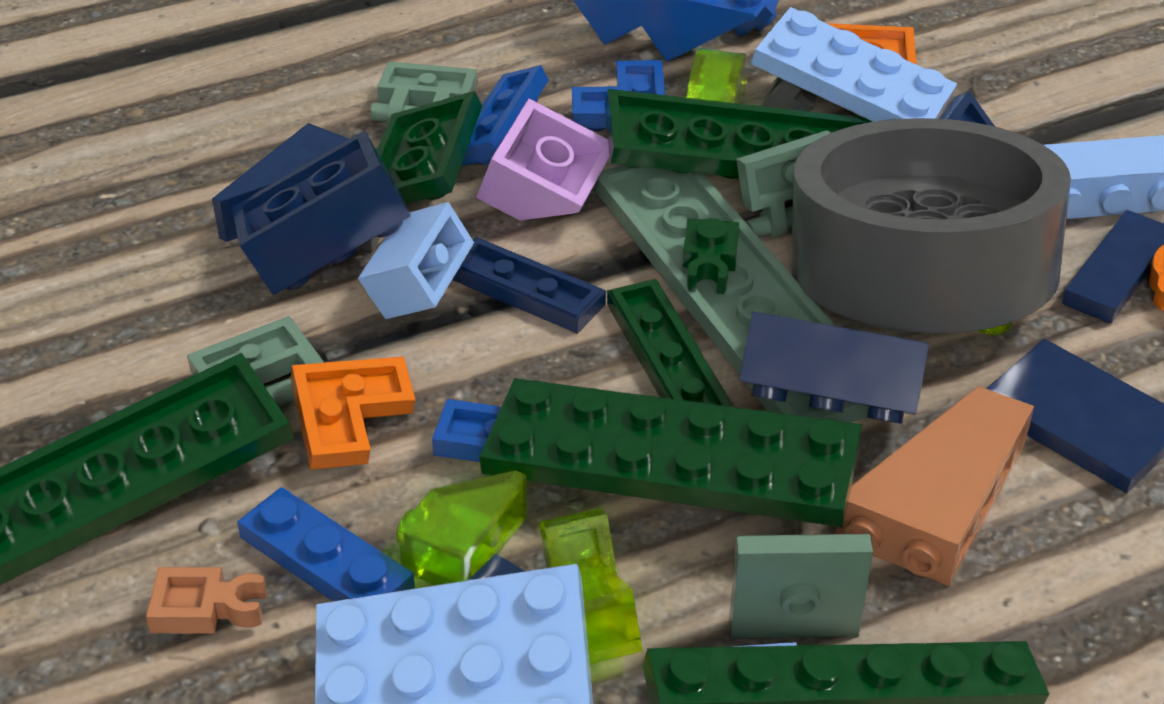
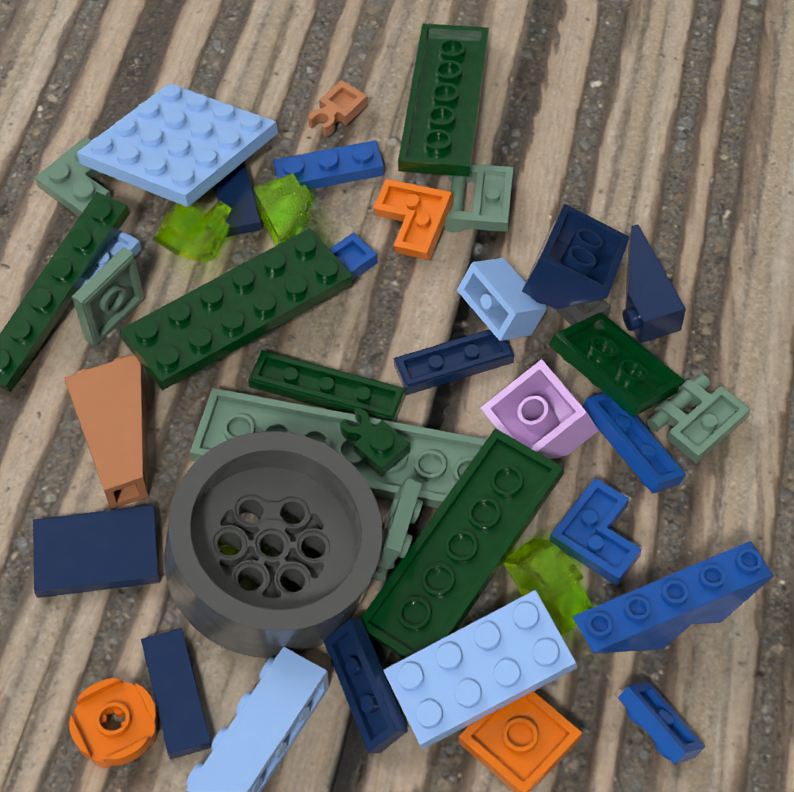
camera: 130 degrees right, 15 degrees up
dark blue slope [739,311,929,424] -> none

